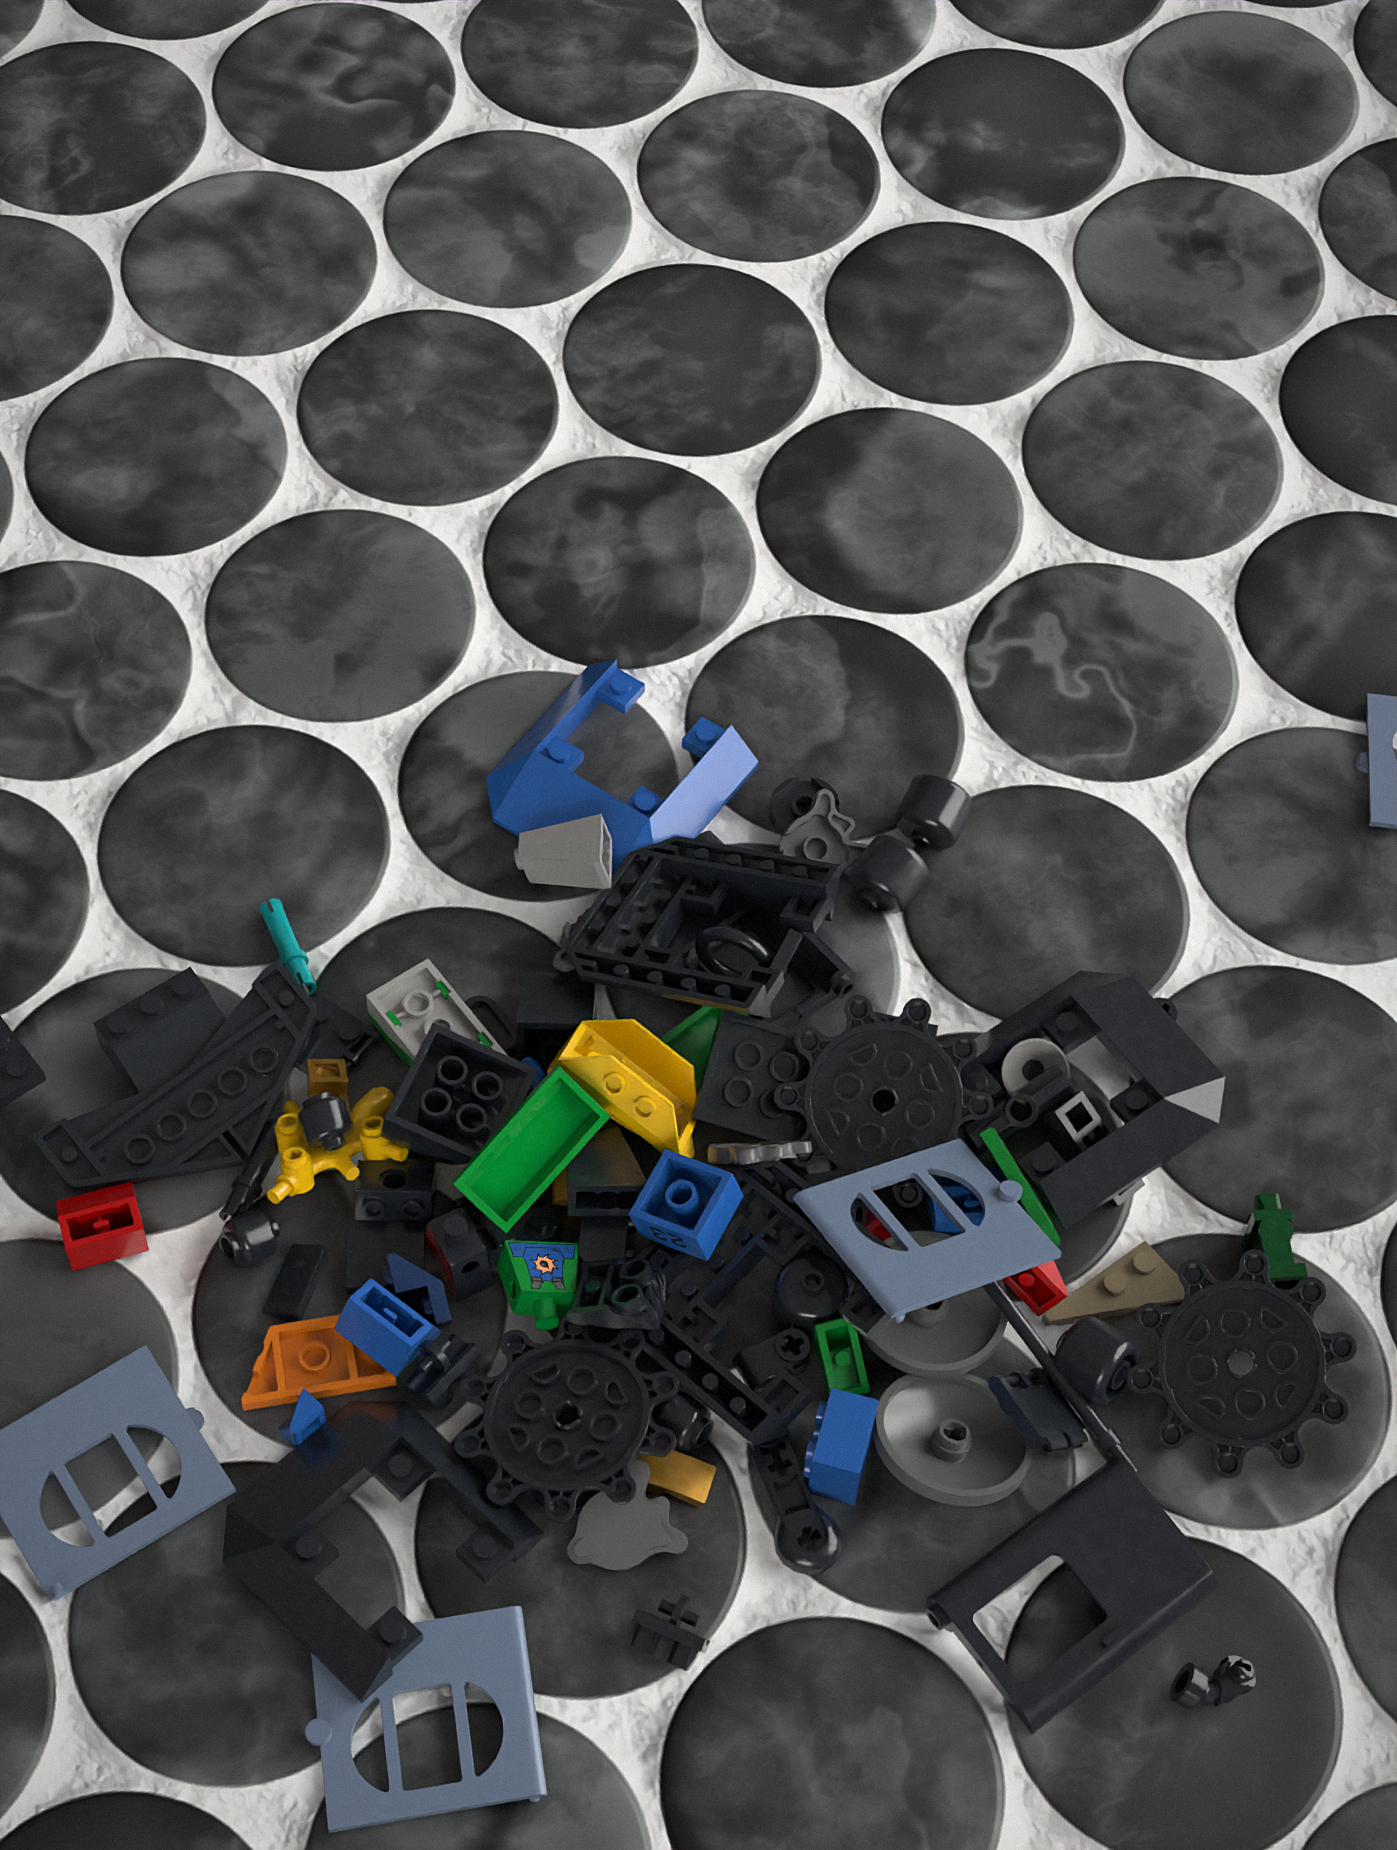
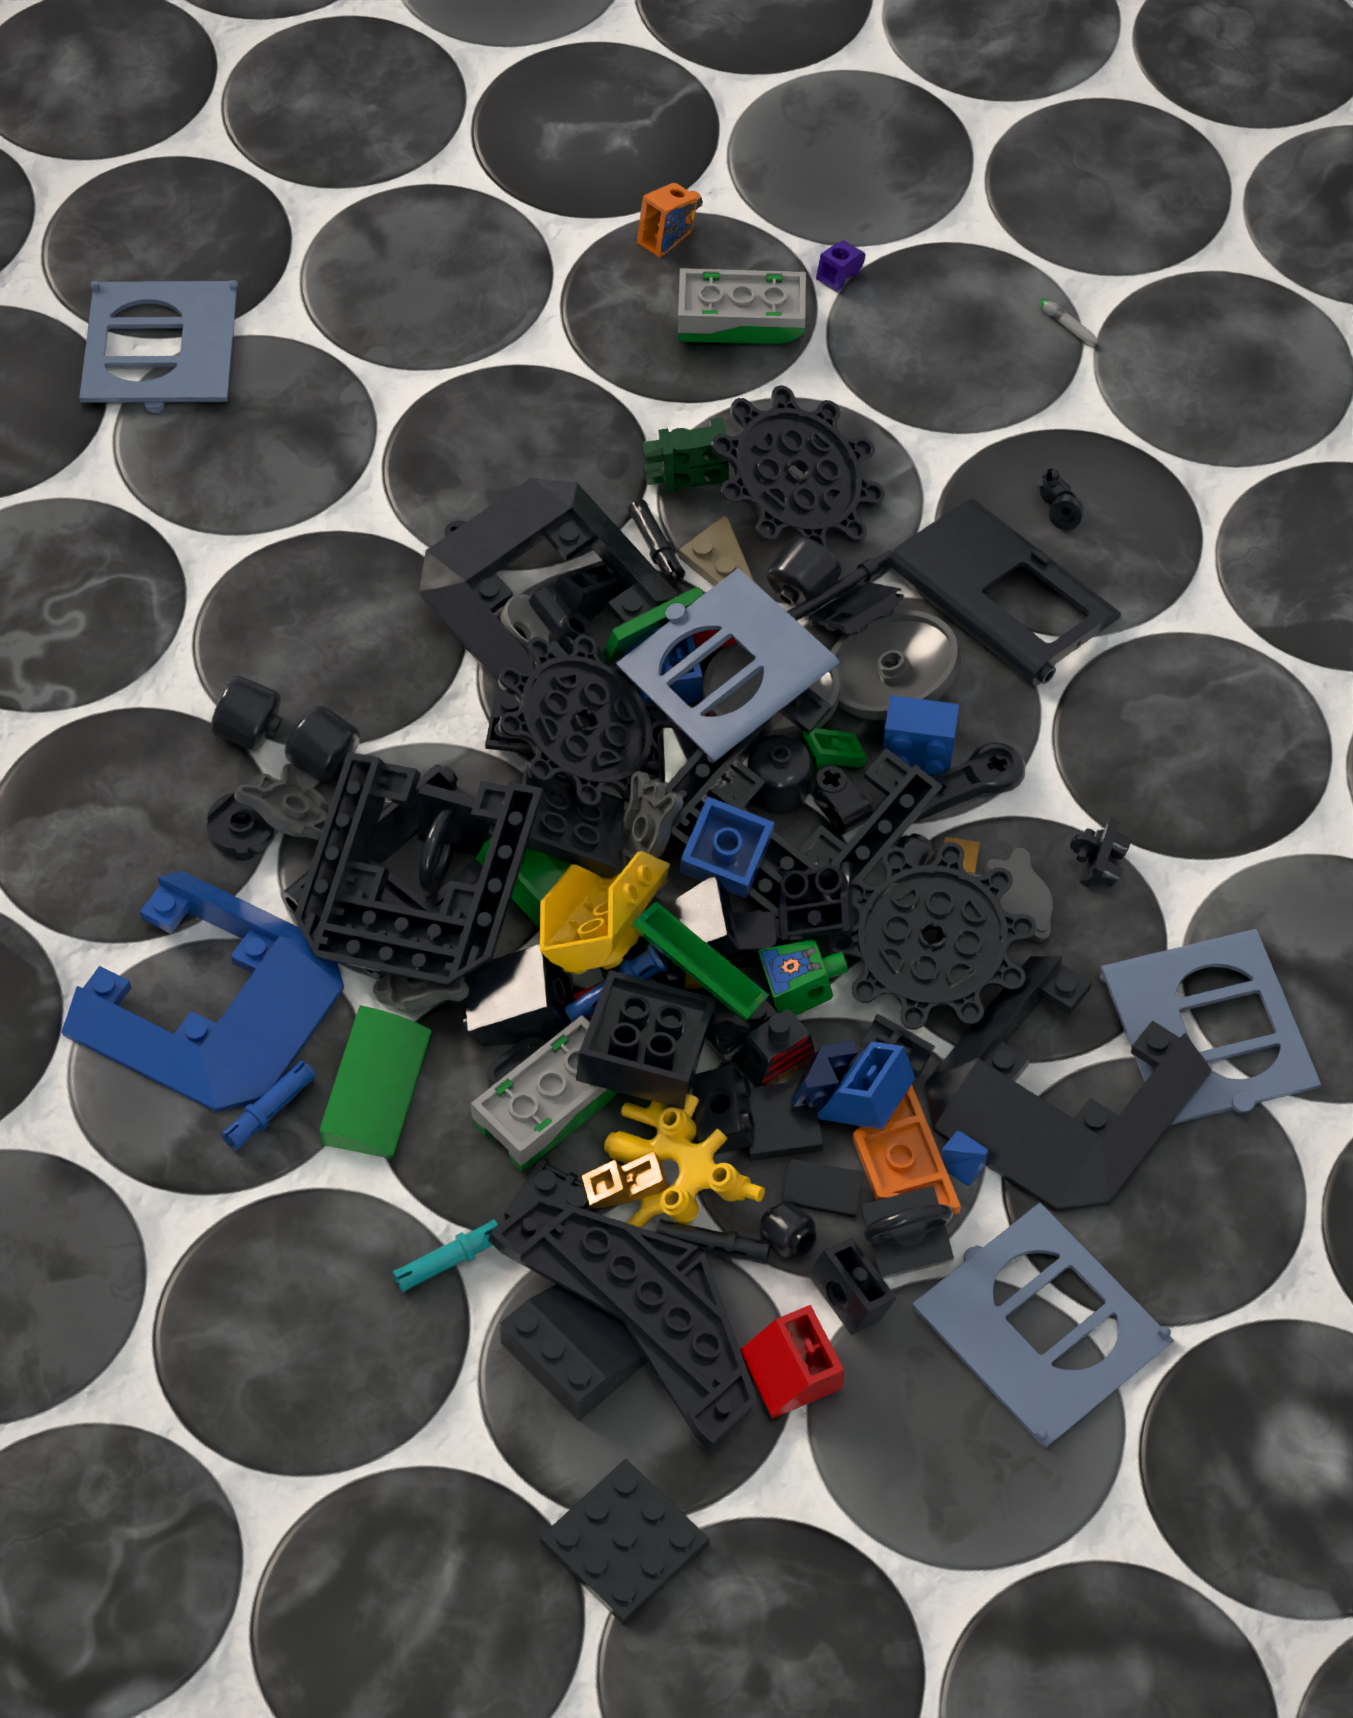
camera: 95 degrees left, 0 degrees up
black head [297,1092,355,1153] -> none
light grey slope [514,814,612,889] -> none
none -> blue pin [221,1061,316,1151]
none -> green slope [319,1005,432,1159]
none -> black pin [628,499,685,584]
none -> black brick [807,1237,897,1335]
none -> black tile [860,1186,954,1279]

